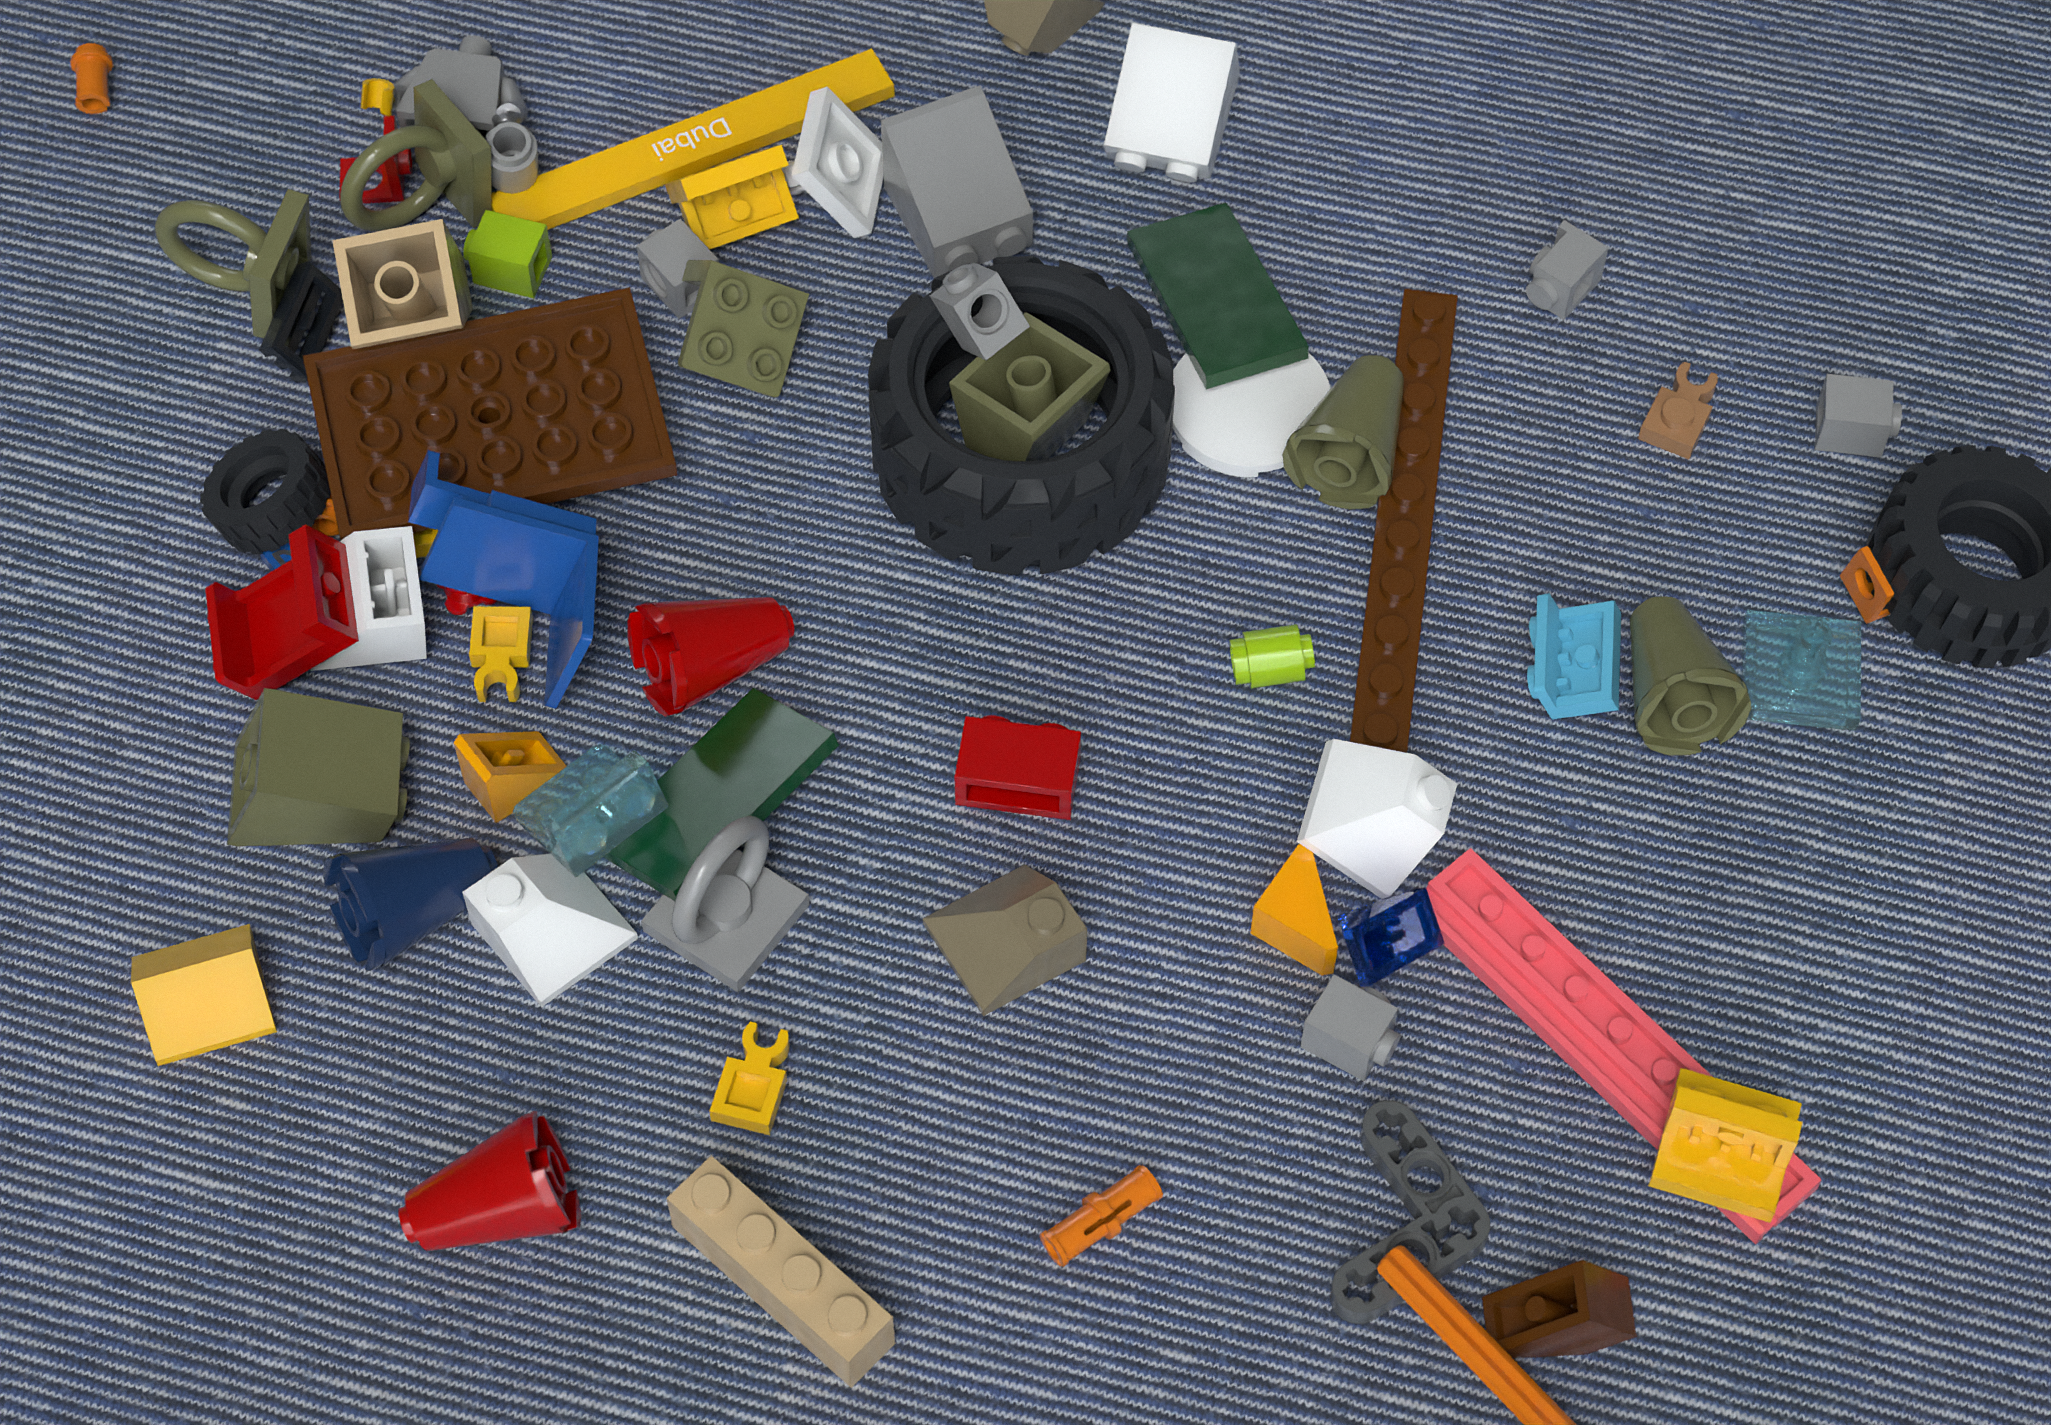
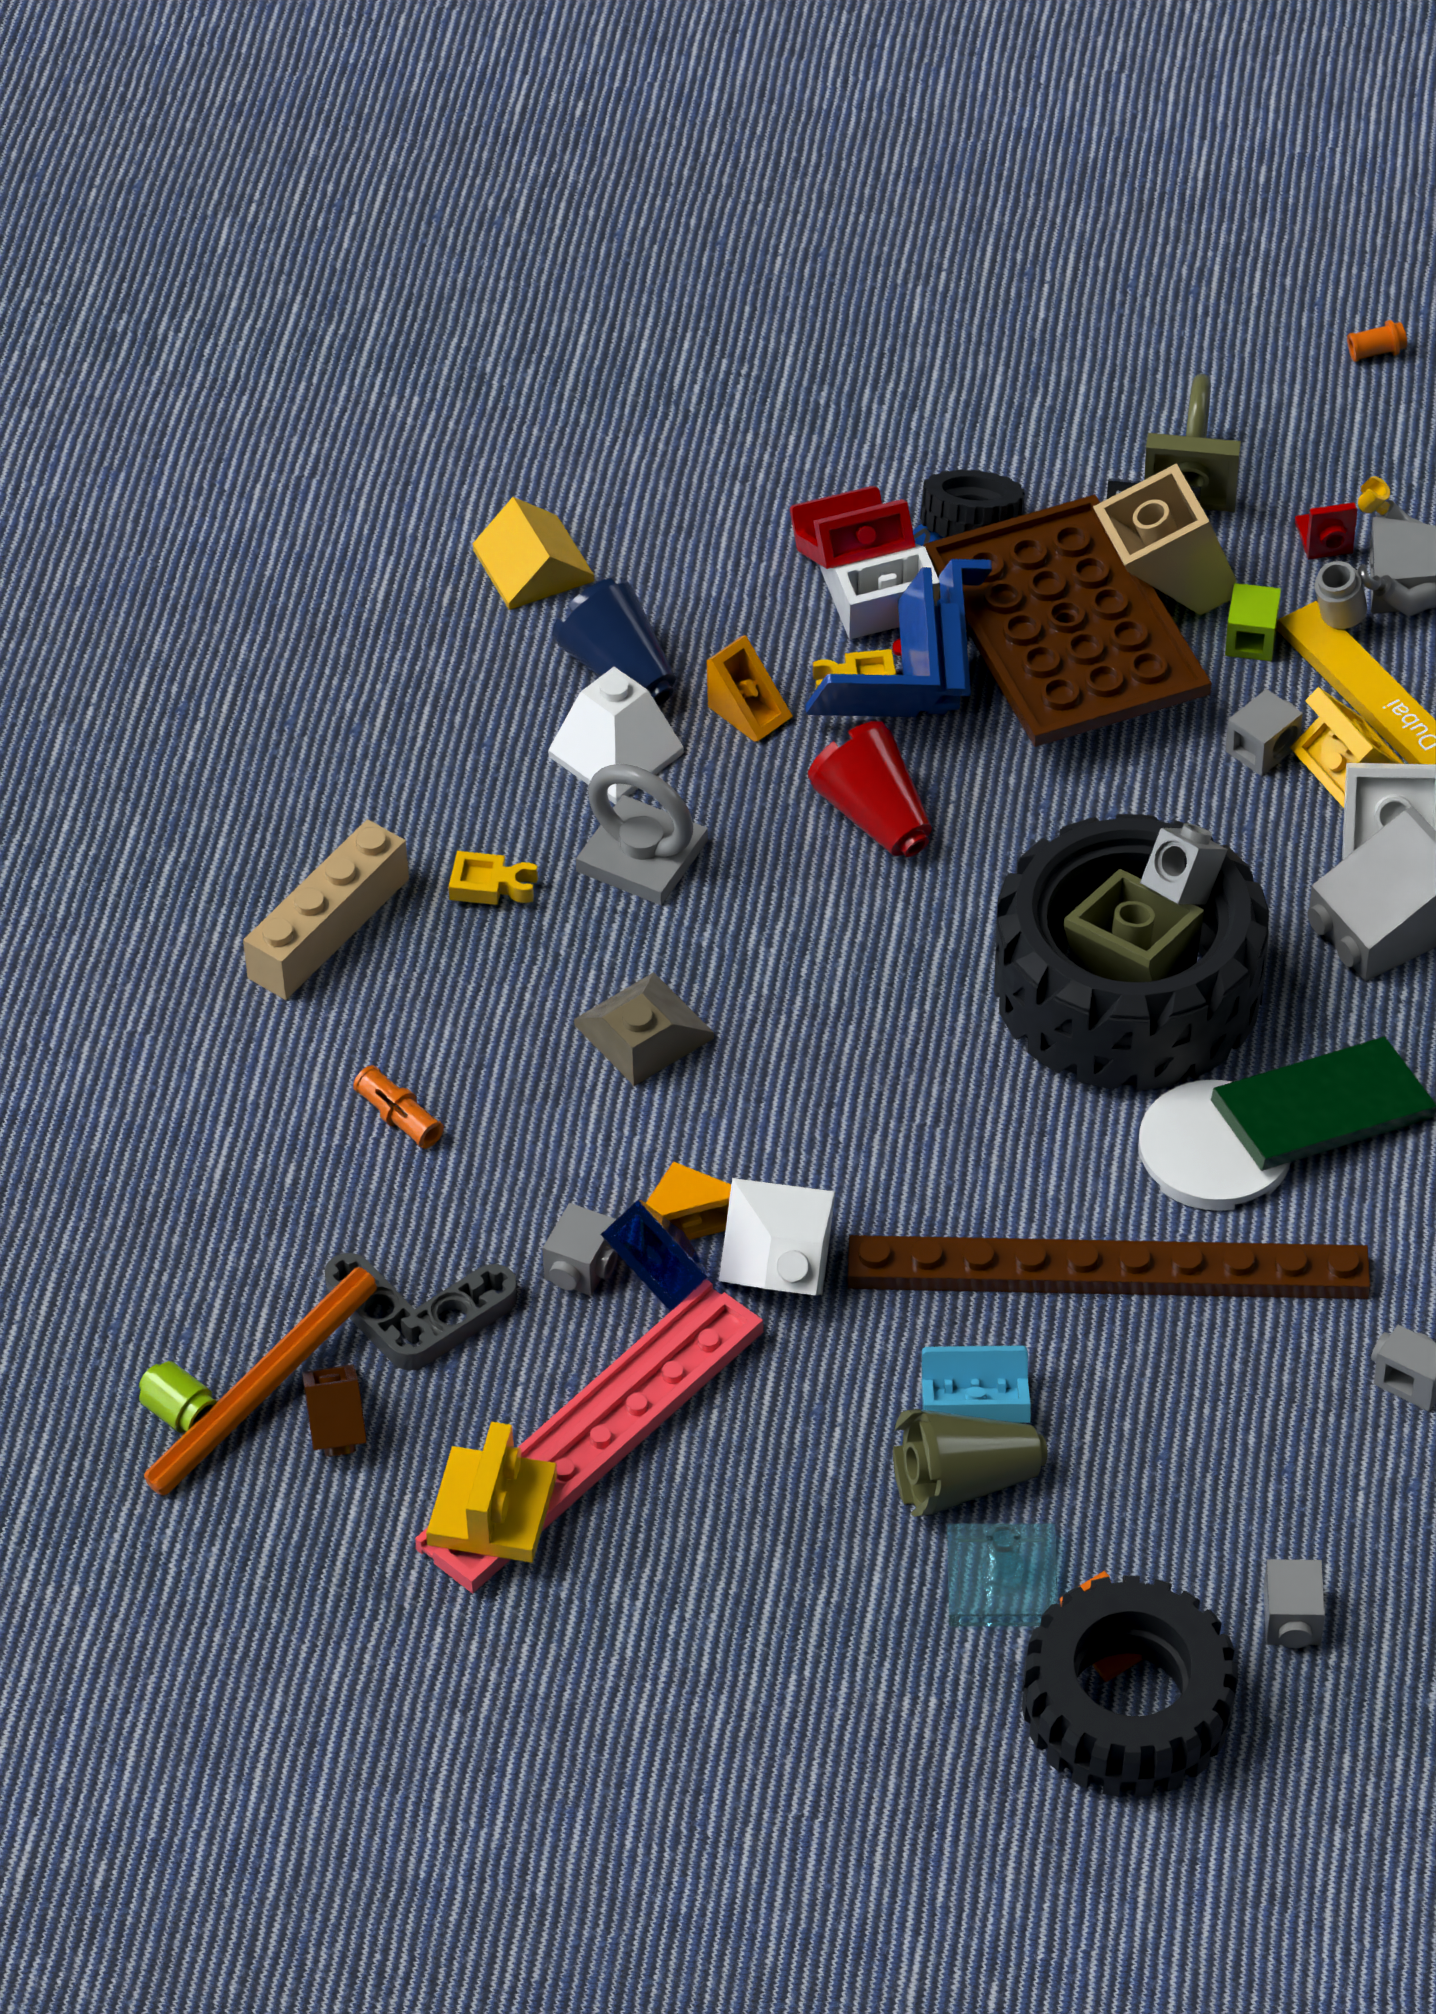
camera: 85 degrees right, 10 degrees down
olive slope [227,688,410,847] -> none
olive tile [340,79,491,232] -> none
red cone [398,1111,581,1251] -> none
clear light blue bracket [513,744,669,878] -> none
dark green tile [594,688,839,901] -> none
olive bracket [678,260,809,398] -> none
red brick [954,715,1081,820] -> none
lime brick [1229,624,1315,689] -> none
olive cone [1282,355,1404,510] -> none
medium nougat plate [1638,362,1718,459] -> none

